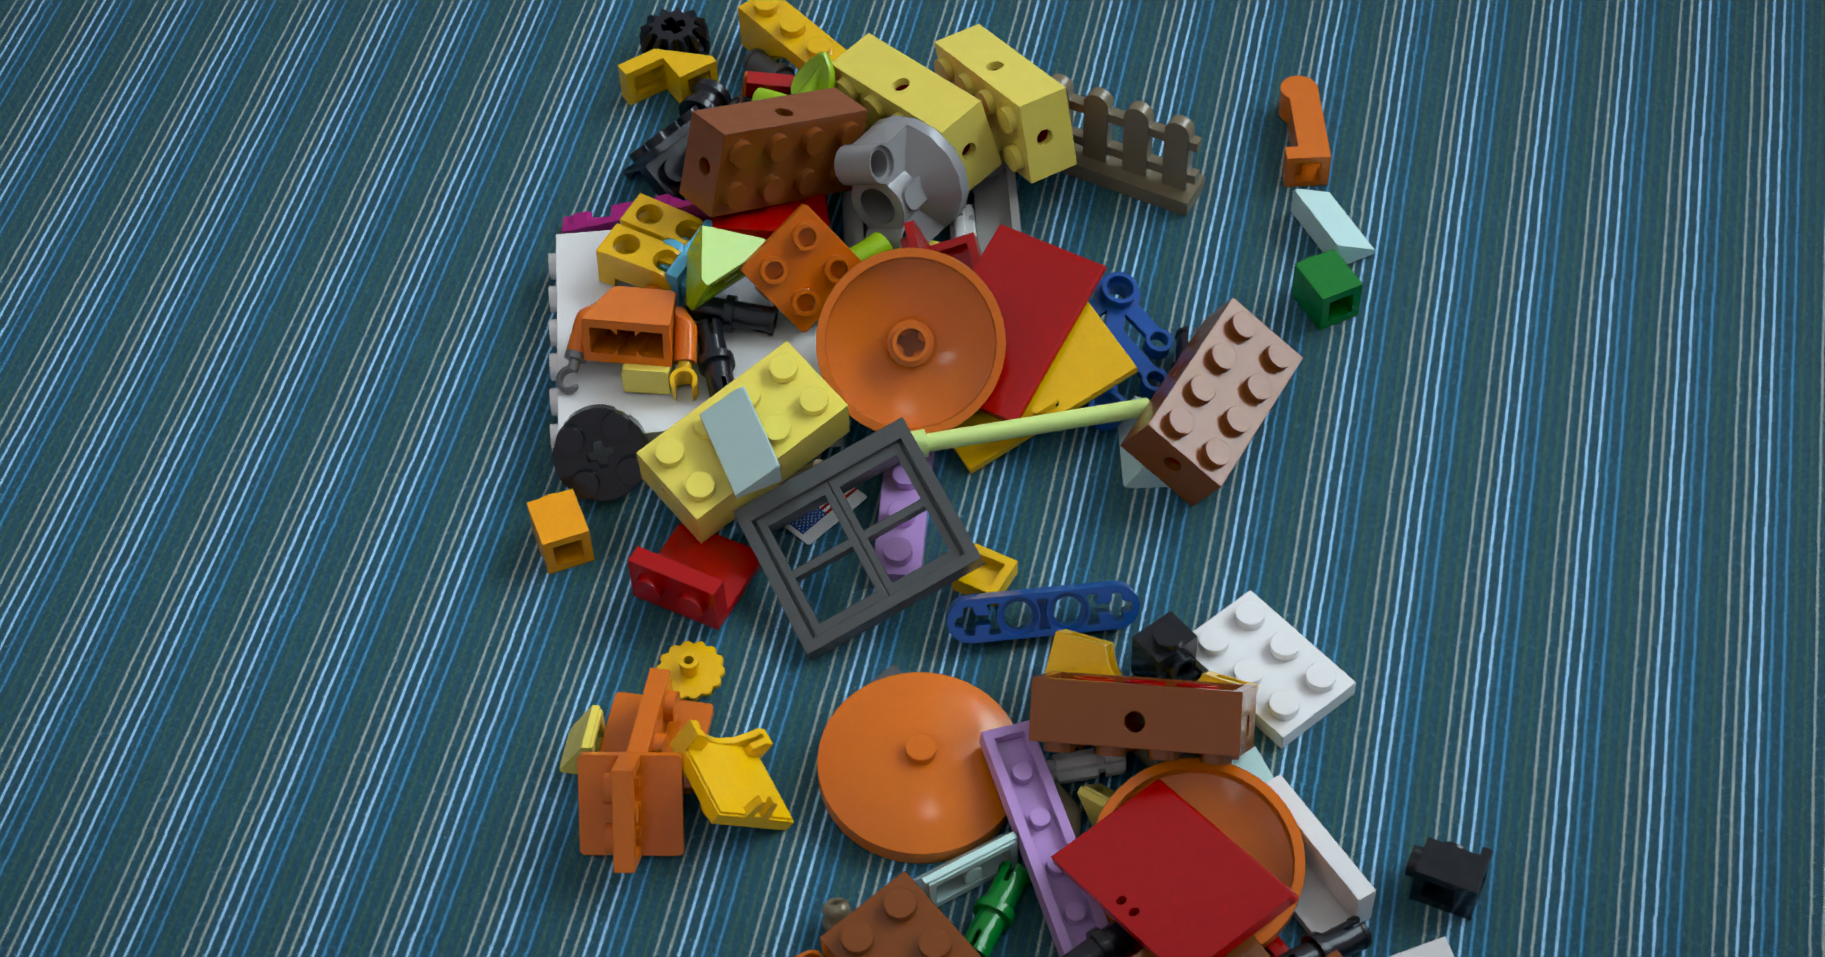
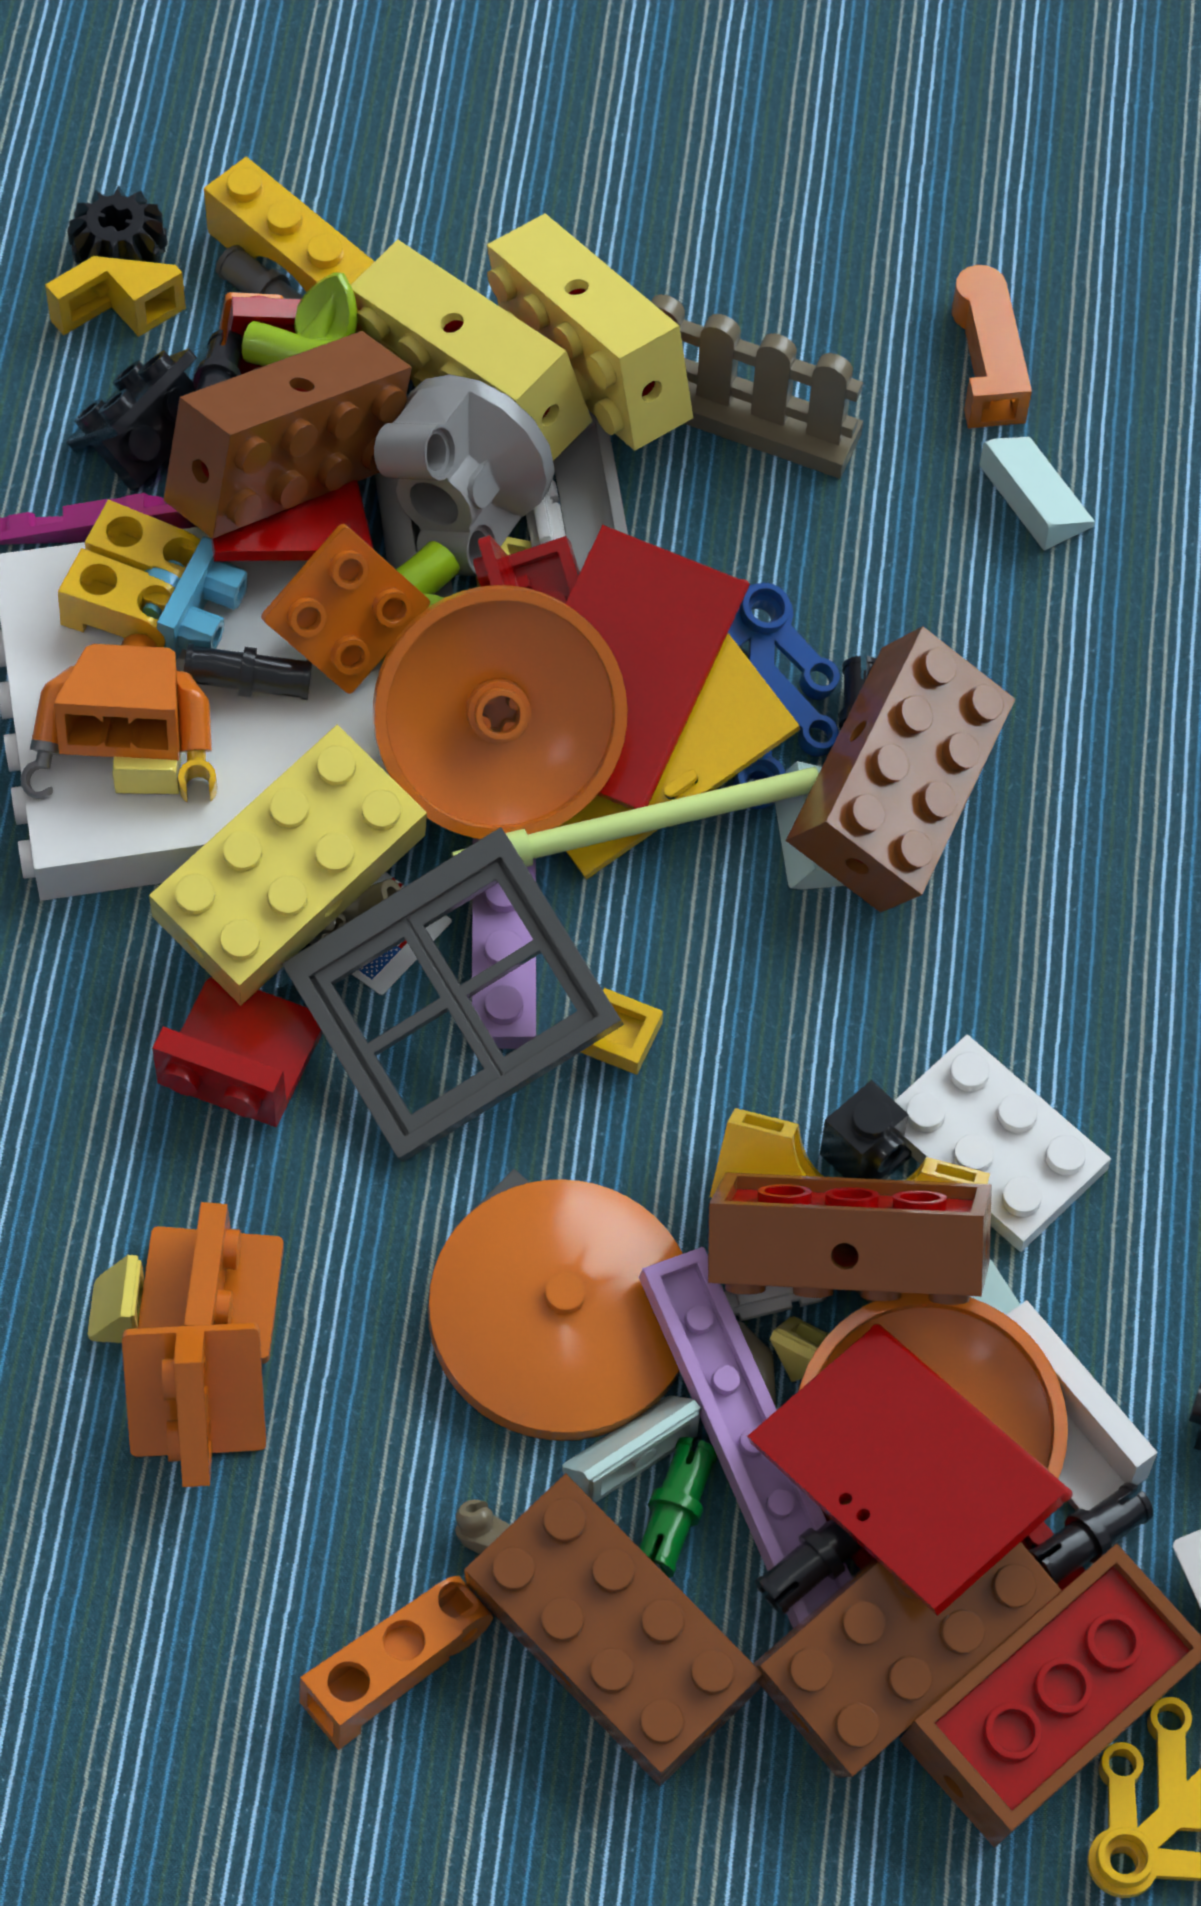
camera: 10 degrees left, 10 degrees up
light orange brick [526,488,595,574] -> none
black plate [553,404,649,501] -> none
yellow piece [656,641,726,701] -> none
yellow piece [670,719,794,831] -> none
black wheel [679,78,731,116] -> none
lime slope [686,225,766,311] -> none
black pin [696,318,736,398] -> none
light aqua slope [700,386,782,498] -> none
blue beam [945,580,1140,644] -> none
green brick [1291,249,1363,330] -> none

